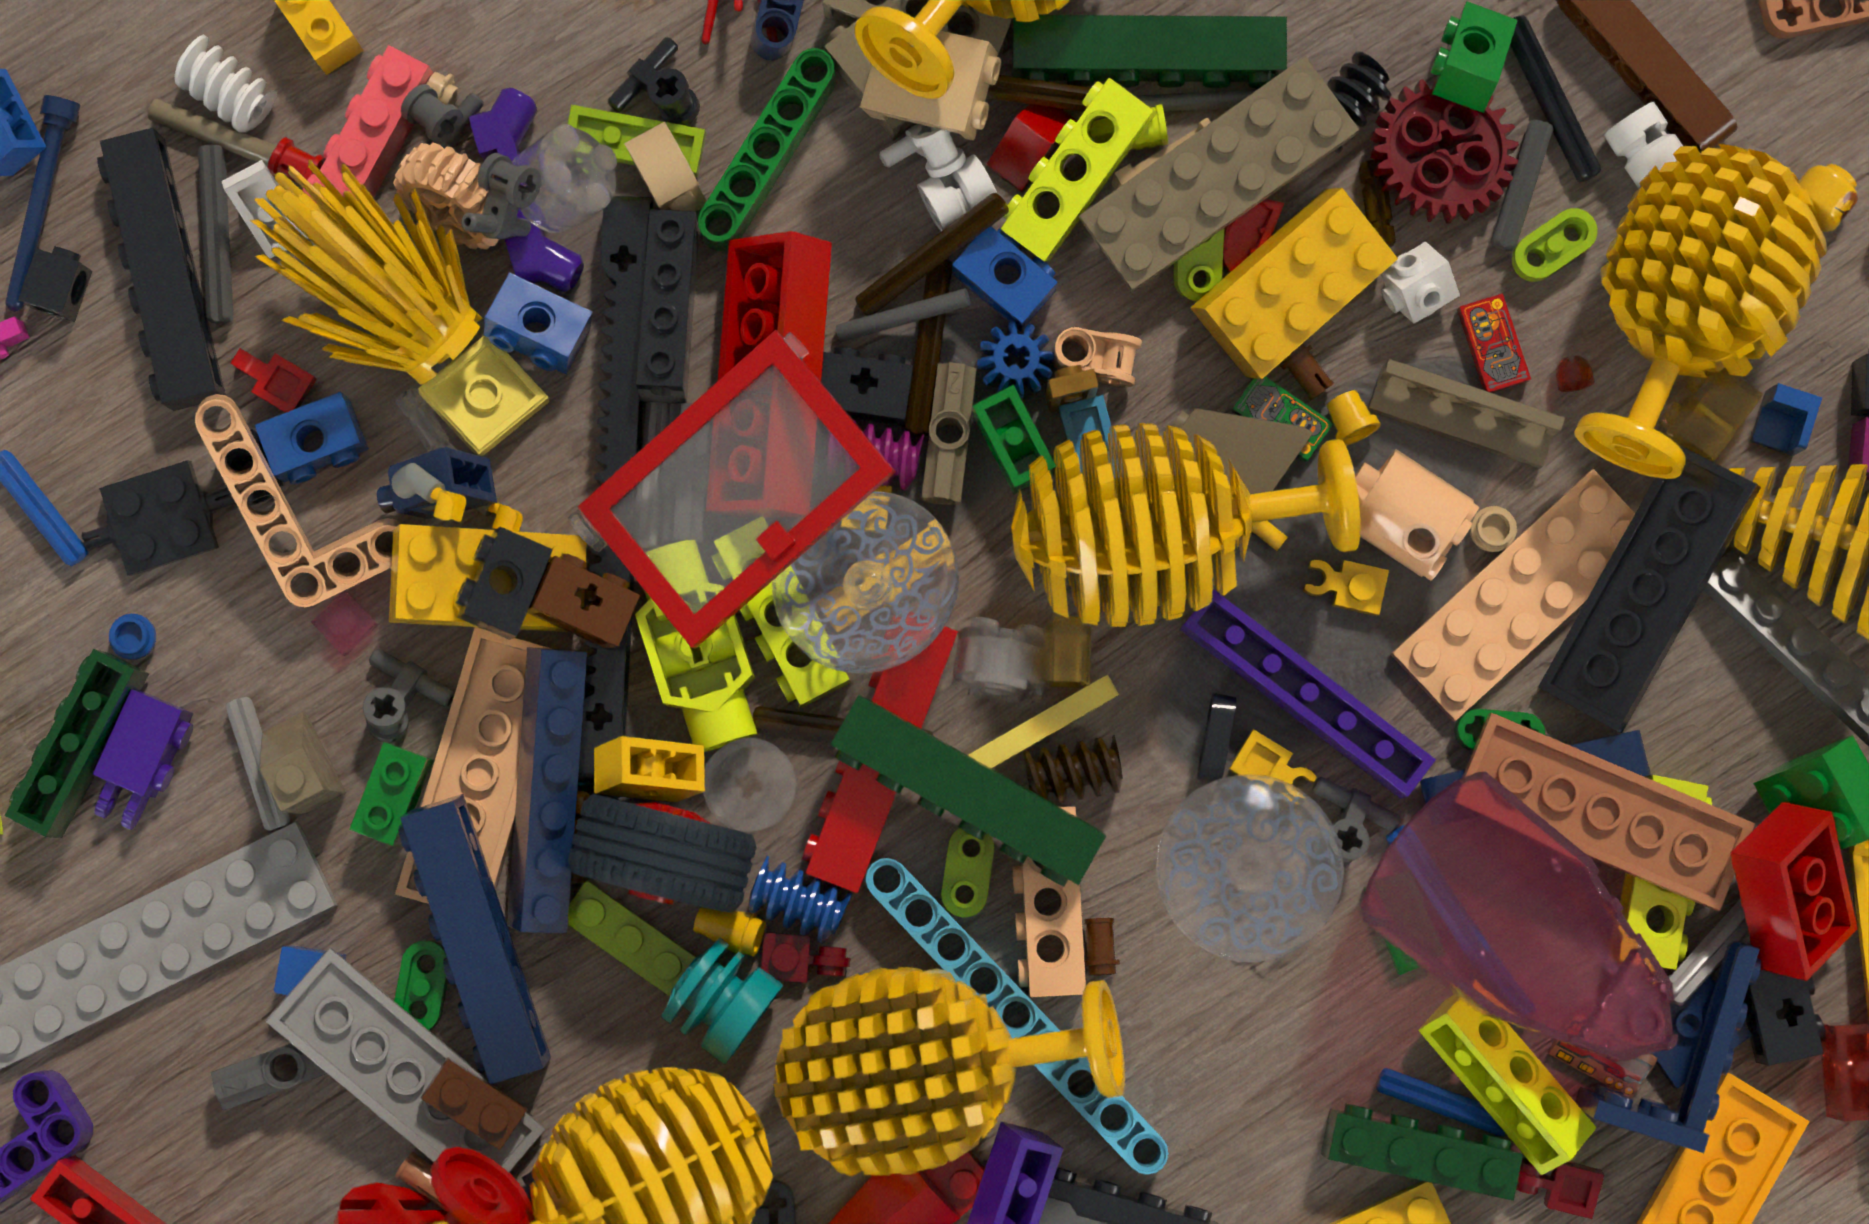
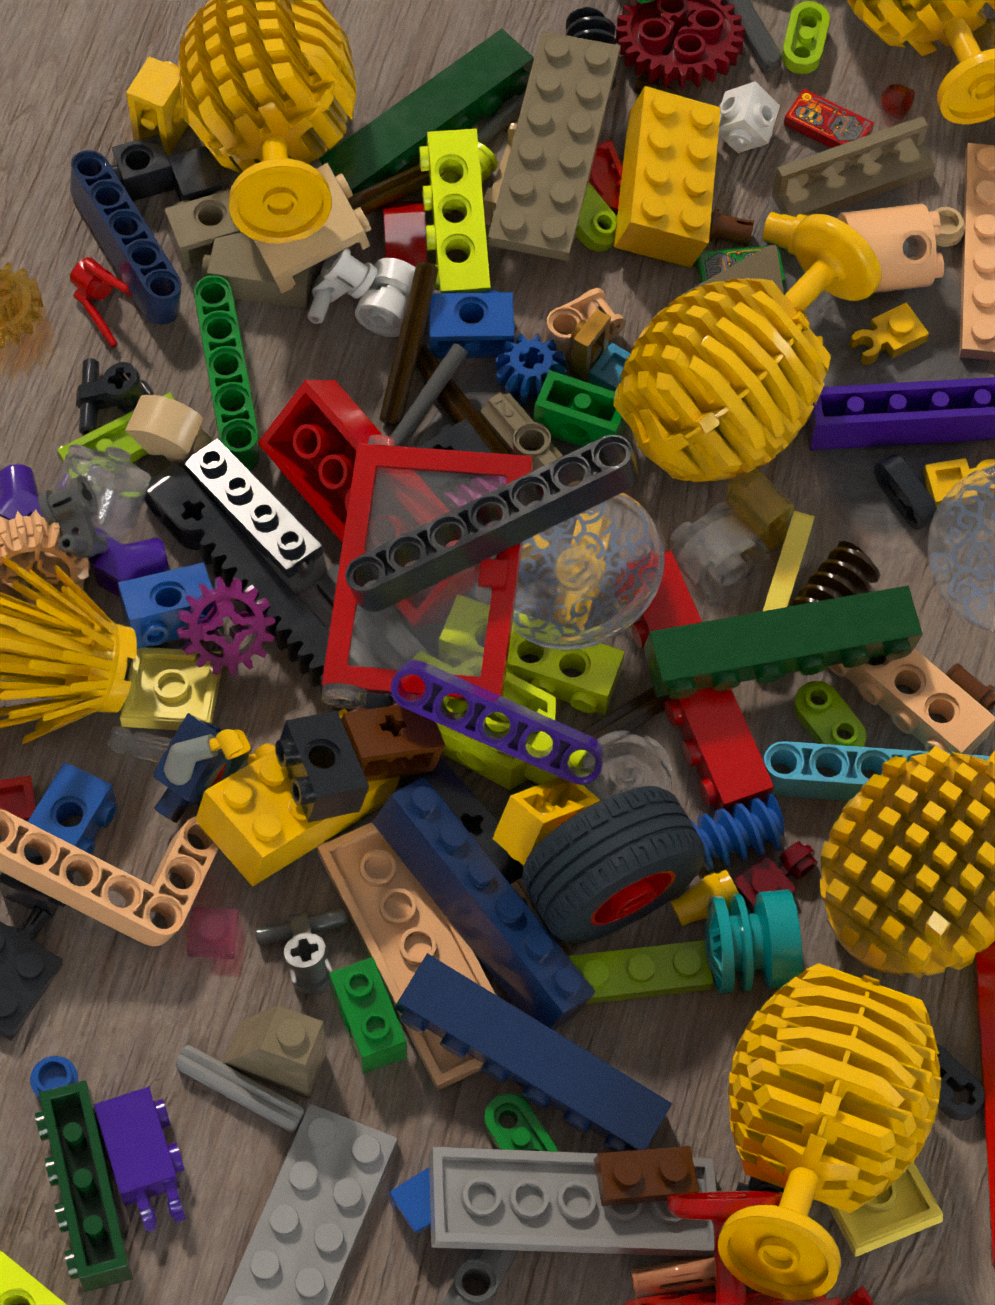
camera: 45 degrees left, 20 degrees down
none -> magenta gear [177,577,275,675]
none -> black beam [345,435,639,612]
none -> dark purple beam [390,660,604,785]

